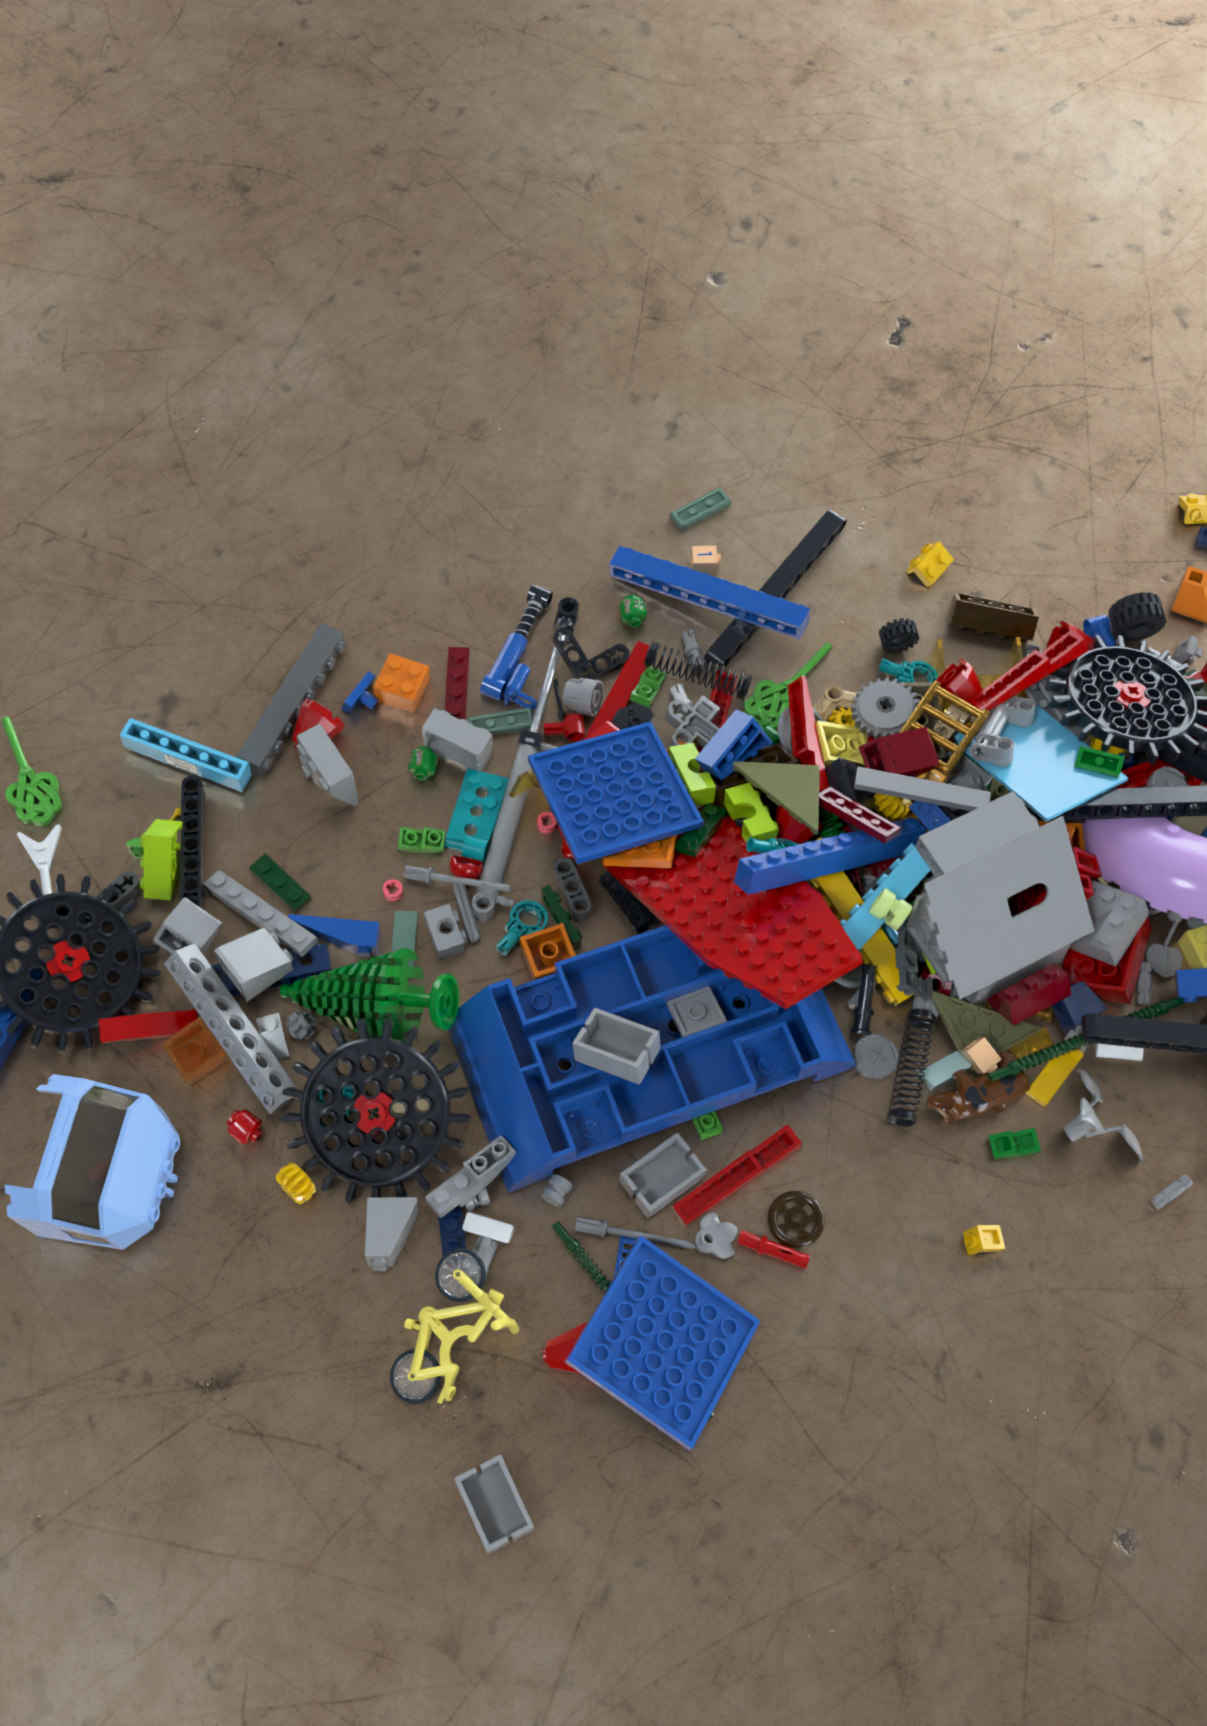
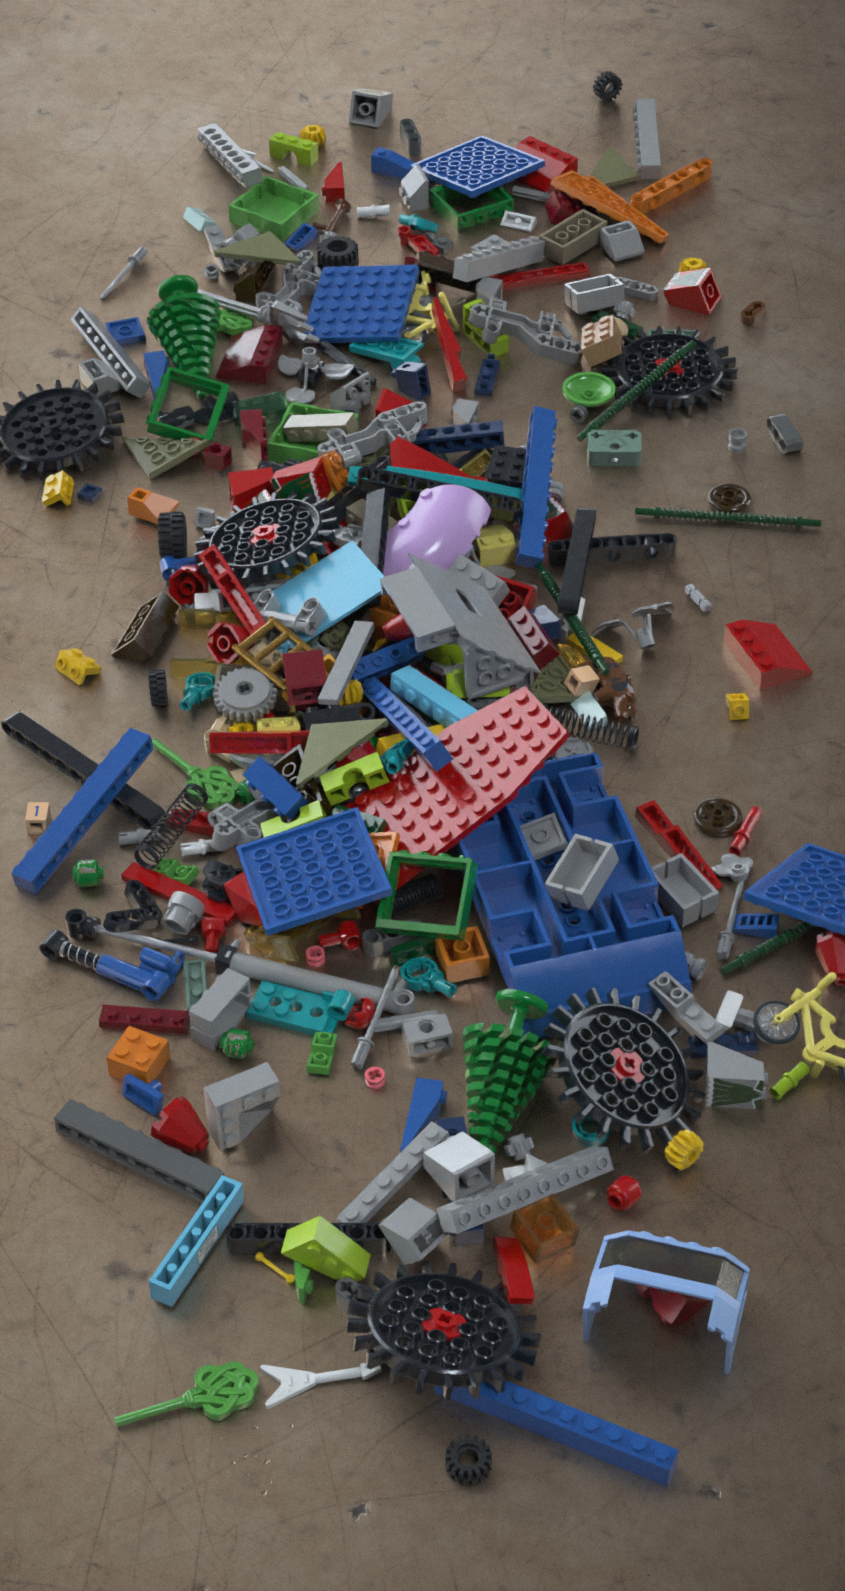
camera: 80 degrees left, 20 degrees down
dark green plate [249,853,312,914] -> none
sand green tile [392,911,418,967] -> none
dark red plate [819,787,901,844] -> none
yellowish green wheel [868,888,913,931] -> none
green slope [988,1128,1041,1159] -> none
green slope [1074,746,1125,778] -> none
none -> green window [375,850,478,941]
none -> red slope [724,619,813,690]
none -> lime pin [769,1061,810,1100]

